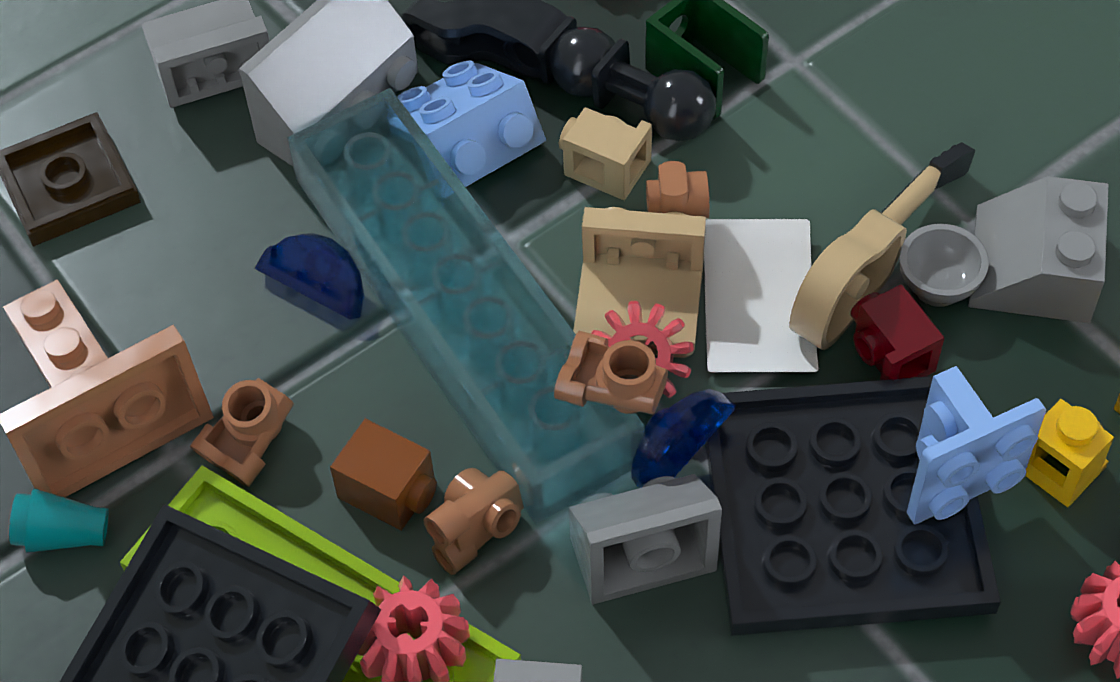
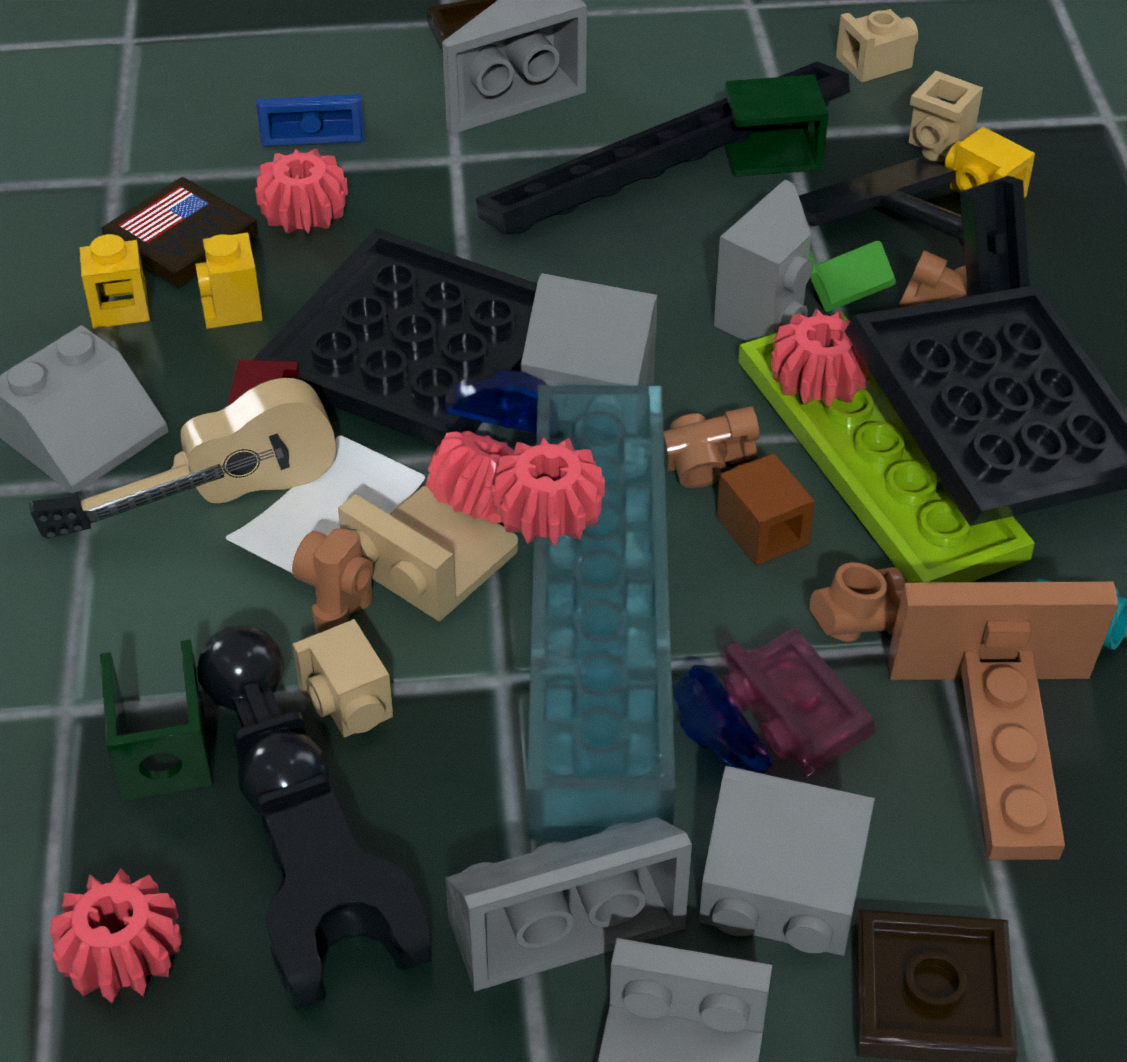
camera: 150 degrees left, 10 degrees down
light blue bracket [384,61,547,195] -> none
nougat plate [554,330,668,415] -> none
light grey piece [899,224,989,307] -> none
light blue bracket [907,366,1046,524] -> none
none -> coral gear [492,435,605,548]
none -> light grey slope [699,766,875,956]
none -> clear pink bracket [723,627,875,776]

